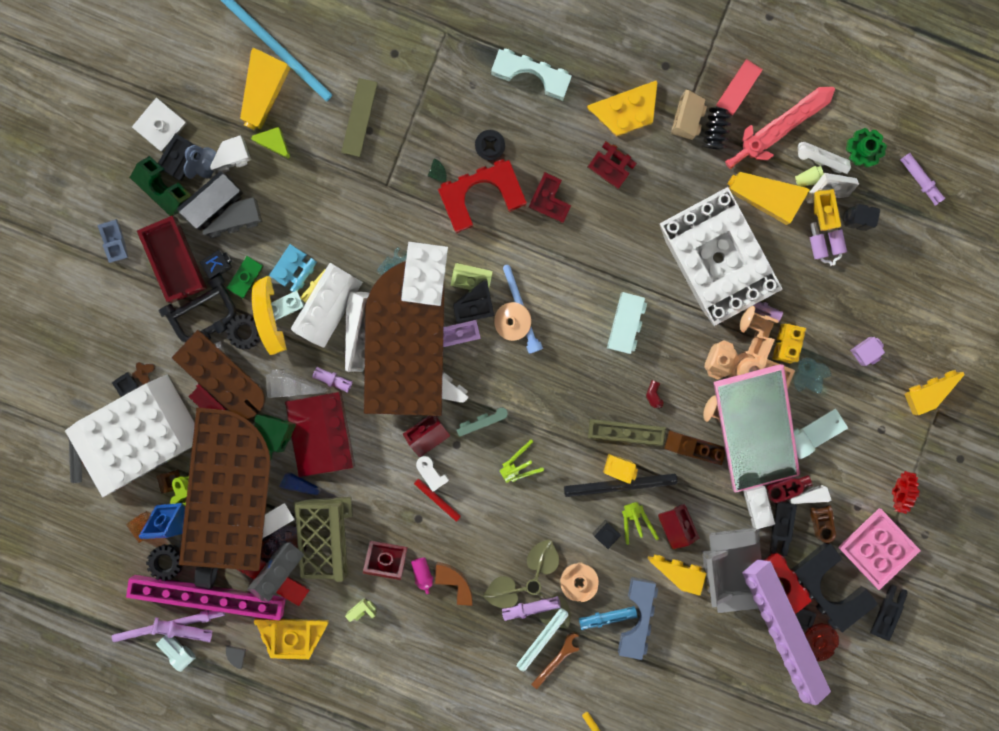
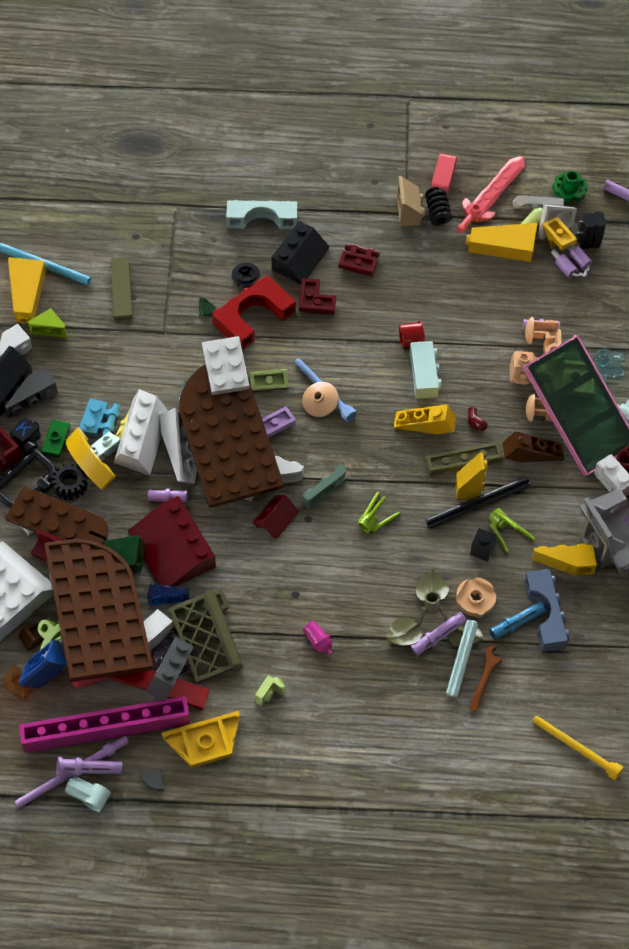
camera: 20 degrees left, 30 degrees down
black tyre [146,544,184,581] -> none
black tyre [195,566,218,589] -> none
clear slope [265,369,331,398] -> none
dark red slope [363,540,408,580] -> none
red bar [414,478,461,522] -> none
white leg [416,456,450,491] -> none
dark orange brick [435,562,472,606] -> none
black wing [453,279,494,324] -> none
yellow wing [587,81,657,137] -> none
dark red panel [658,503,700,549] -> none
white slope [660,187,782,326] -> none
yellow hips [772,324,806,364] -> none
none -> black slope [271,221,329,285]
none -> yellow slope [394,404,456,434]
none -> red piece [398,321,425,348]

